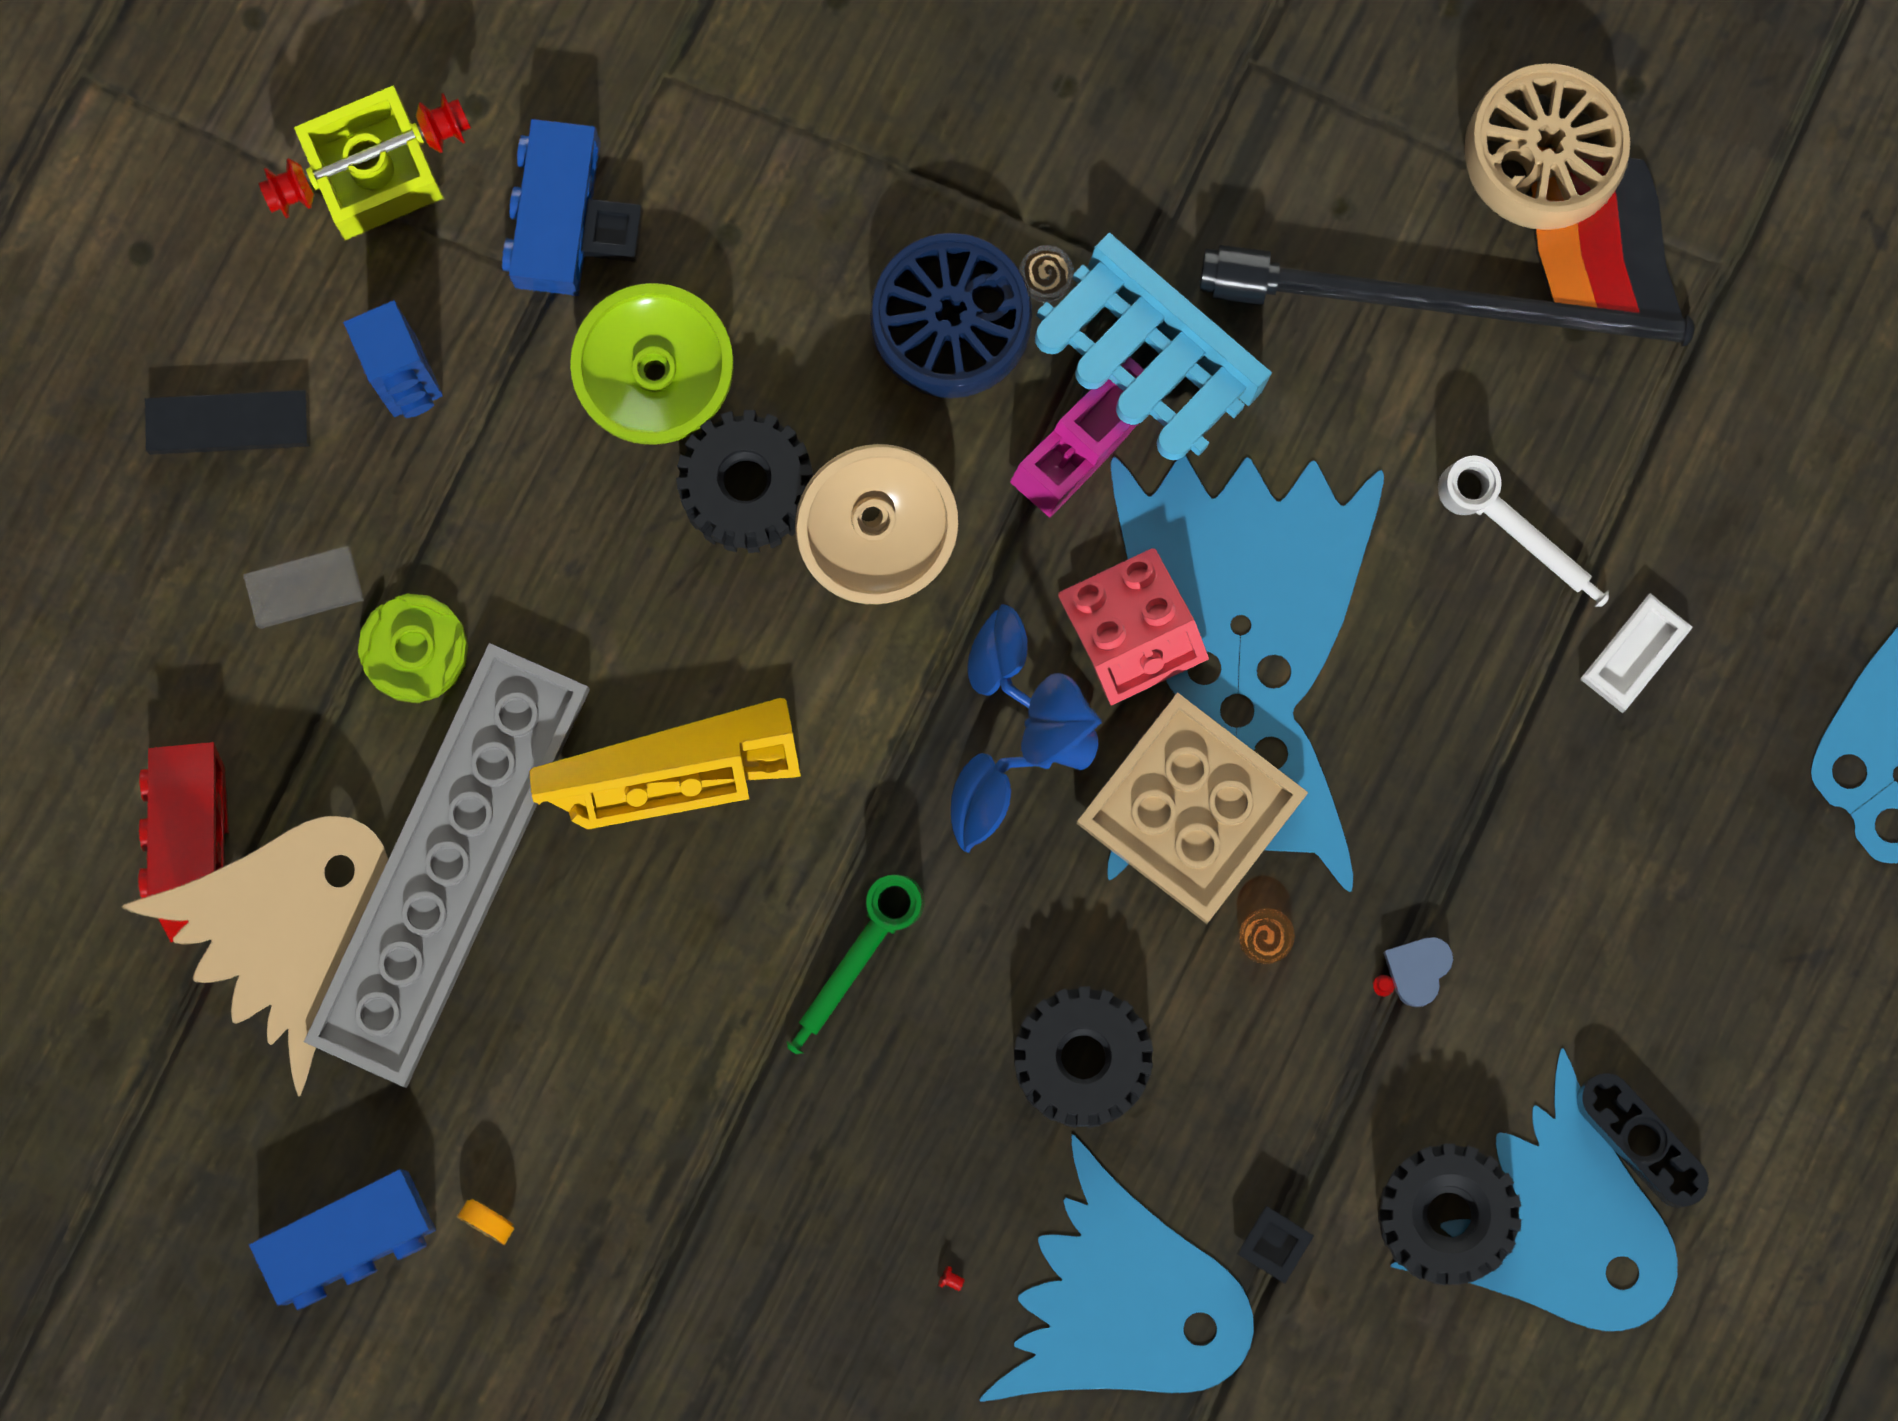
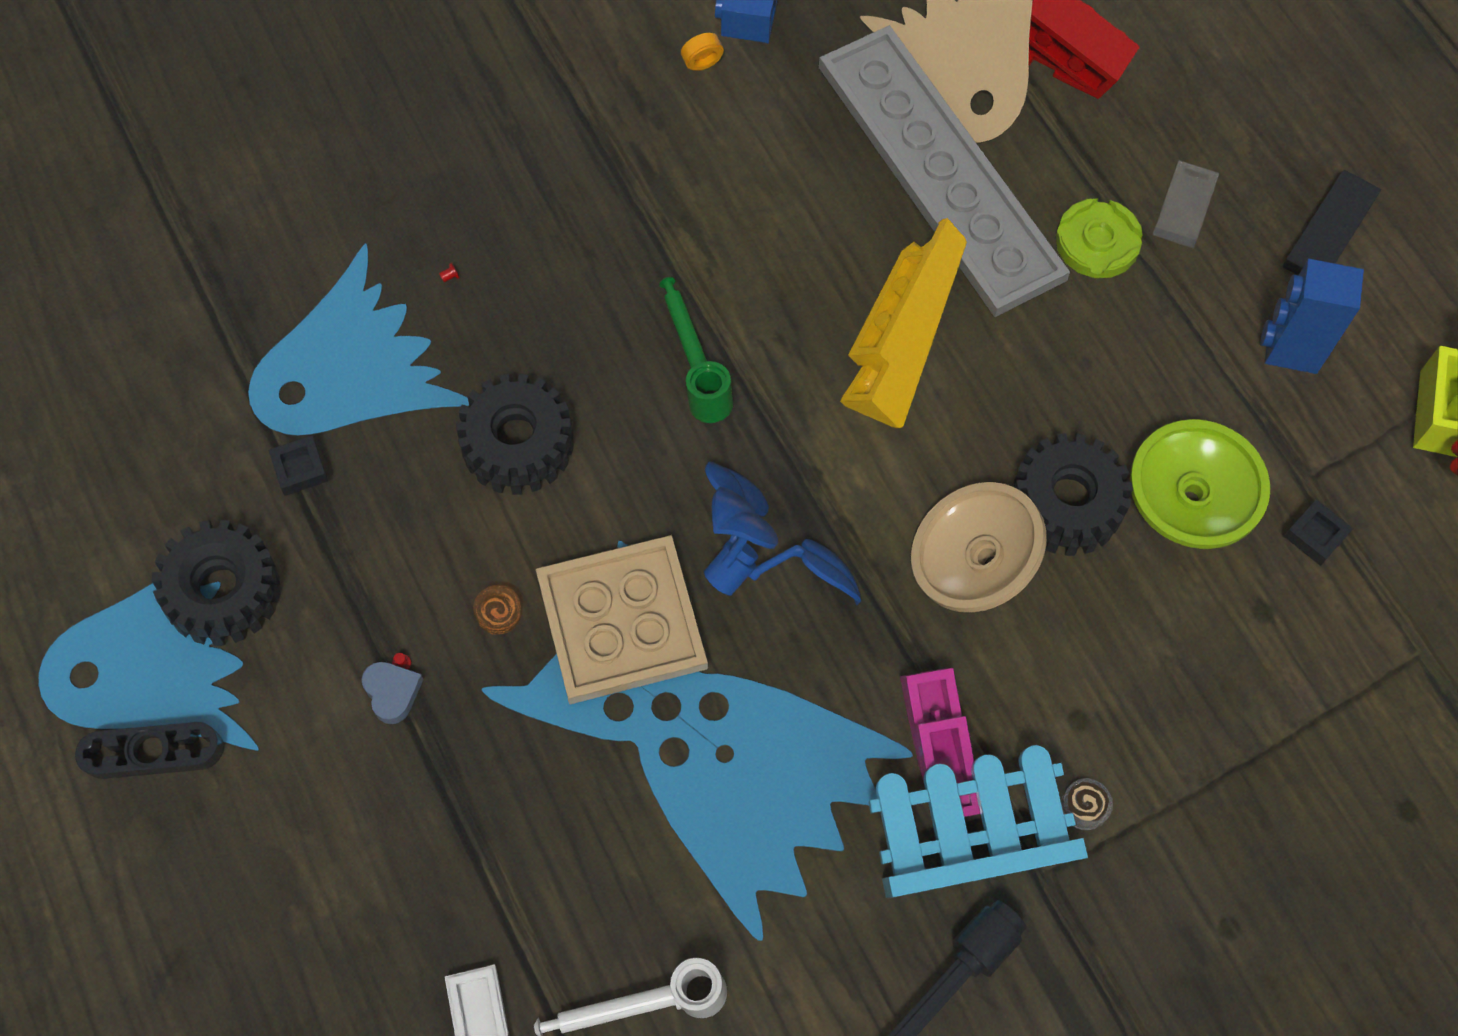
camera: 120 degrees right, 15 degrees down
blue brick [502,119,600,296] -> none
dark blue piece [870,233,1032,398] -> none
coral bracket [1058,548,1209,706] -> none

